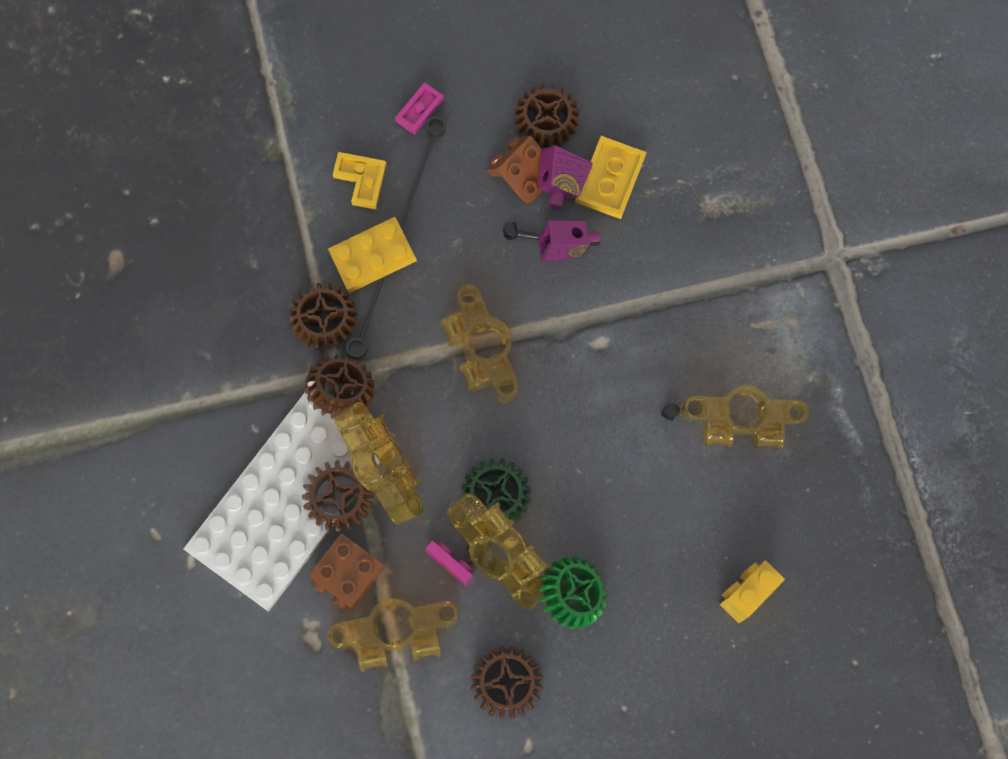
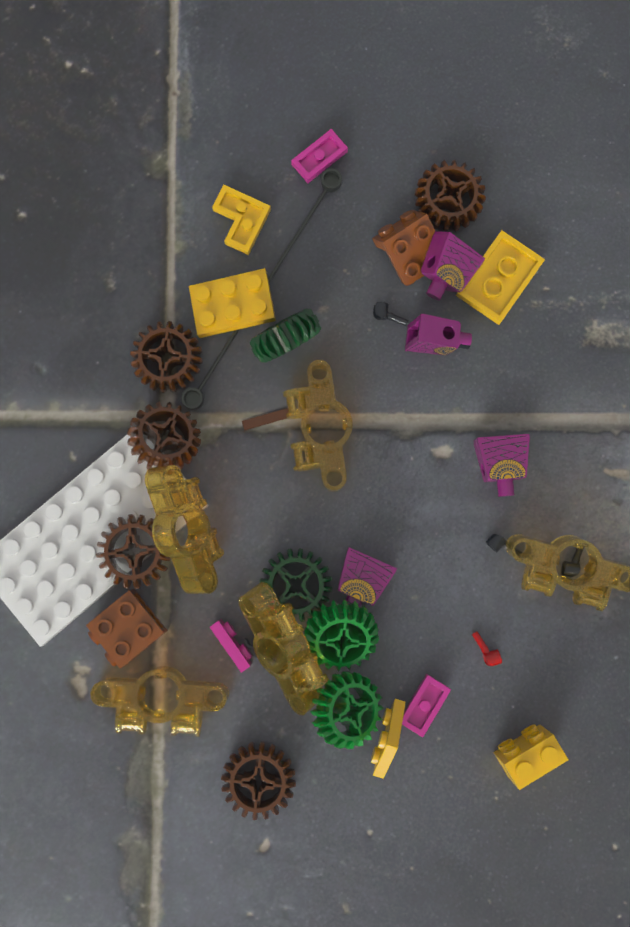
camera: 20 degrees right, 10 degrees up
none -> reddish brown piece [242,407,295,431]
none -> dark green gear [250,308,321,363]
none -> green gear [304,599,379,672]
none -> magenta torso [337,547,397,607]
none -> yellow plate [371,699,406,779]
none -> dark pink plate [402,674,451,737]
none -> red hand [472,631,502,666]
none -> magenta torso [473,434,530,497]
none -> black hand [561,541,585,577]

